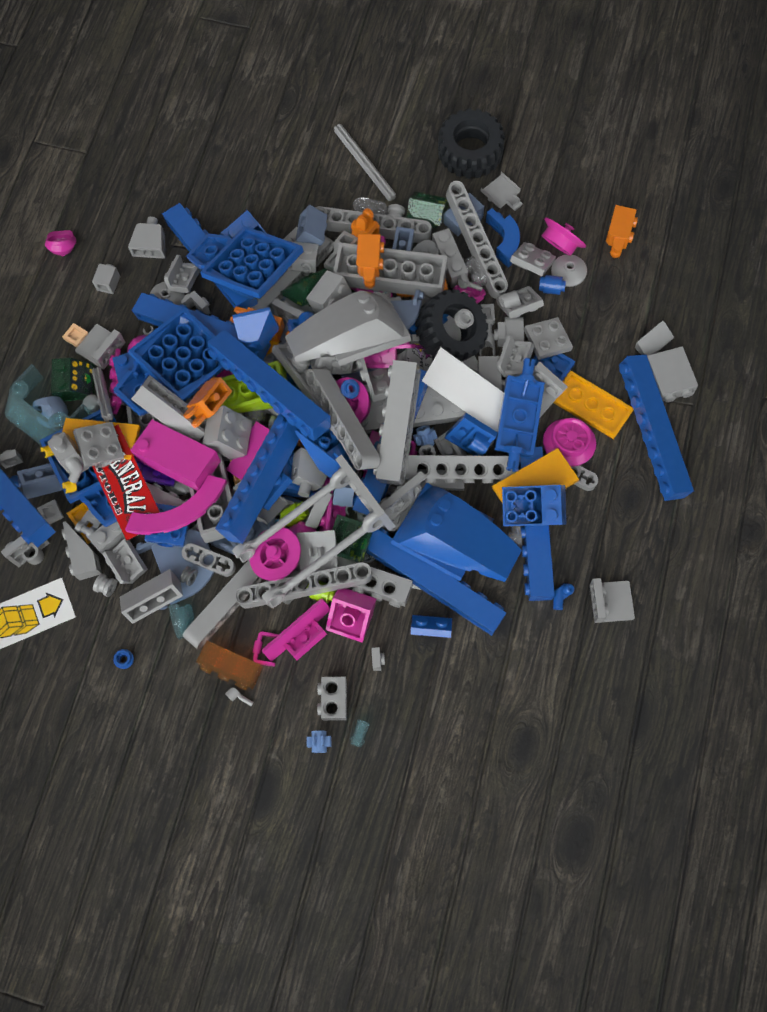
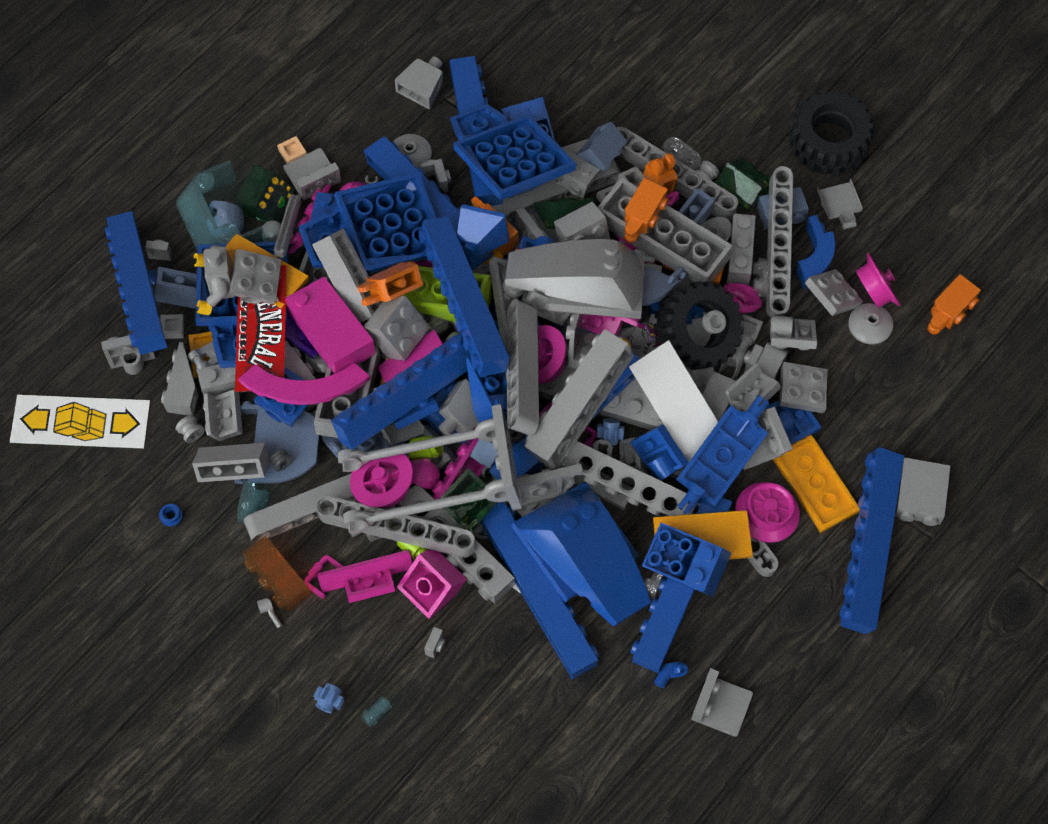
camera: 20 degrees right, 5 degrees down
dark pink hat [45,230,76,256] -> none
light grey brick [92,263,120,294] -> none
light grey bracket [164,255,201,293] -> none
light grey beam [182,543,236,577] -> none
light grey piece [297,530,338,572] -> none
light grey slope [305,486,332,529] -> none
light grey brick [317,677,347,721] -> none
light grey axle [334,124,396,201] -> none
blue plate [340,379,360,399] -> none
blue bracket [411,615,452,638] -> none
light grey hand [457,274,483,291] -> none
blue brick [539,275,566,295] -> none
light grey slope [635,321,674,356] -> none

